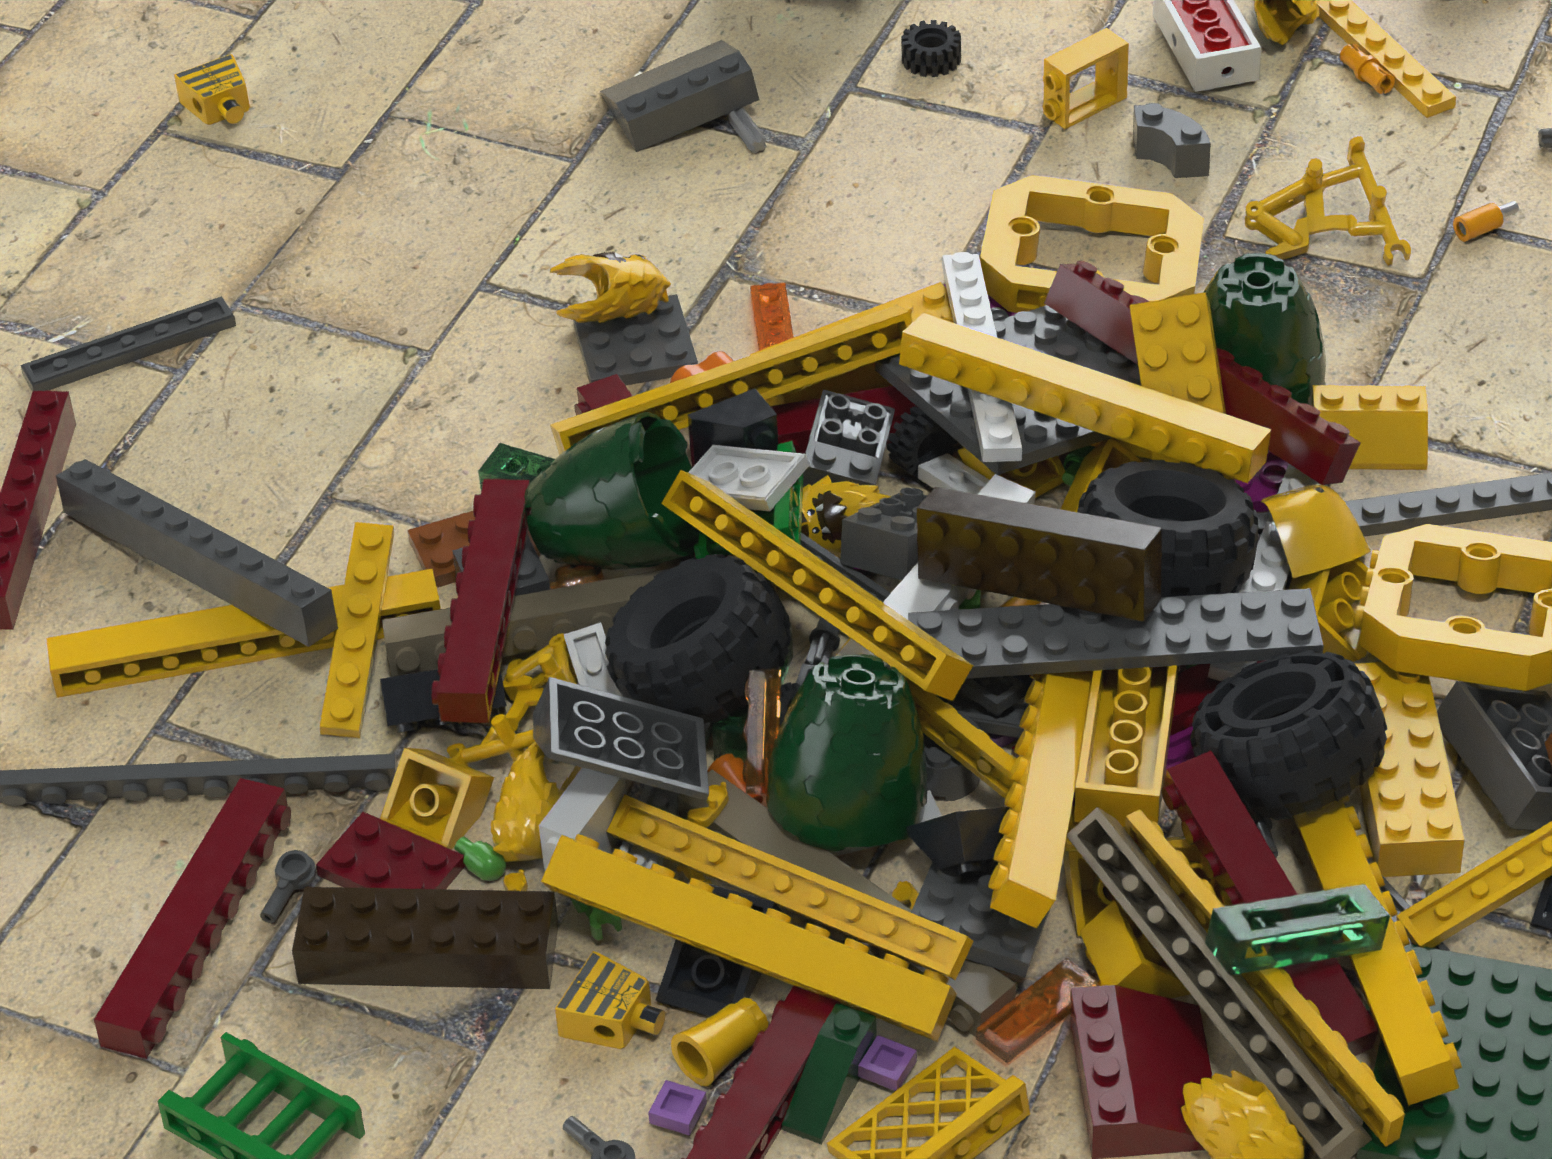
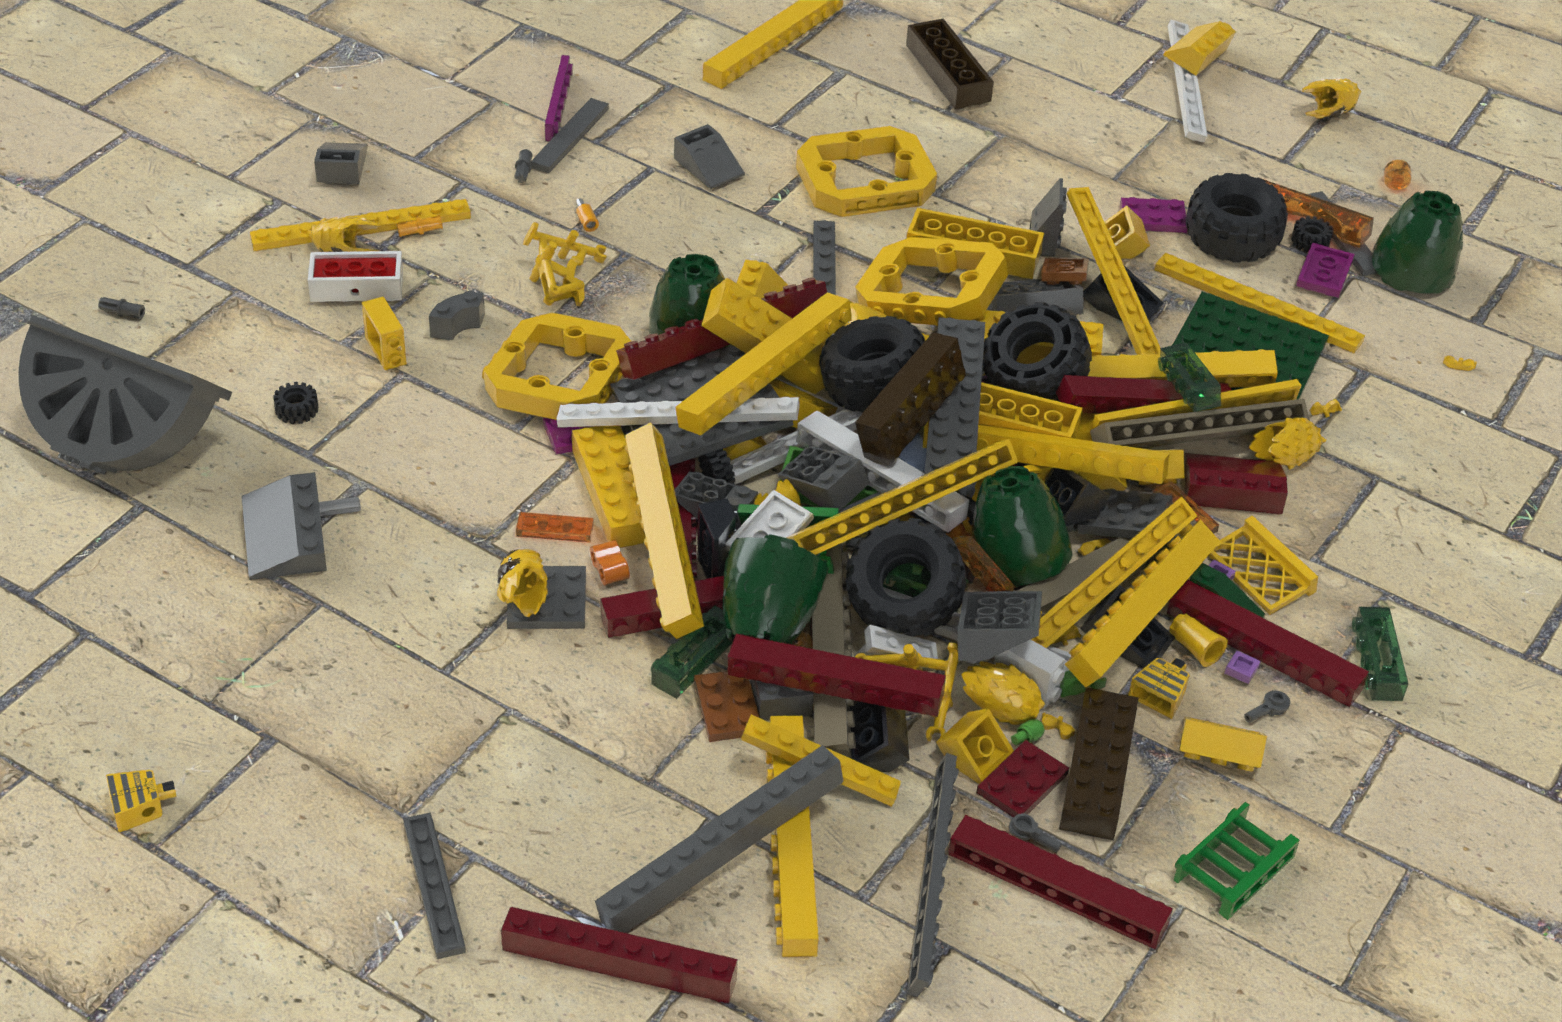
camera: 85 degrees left, 0 degrees up
none -> yellow slope [1179,716,1267,772]

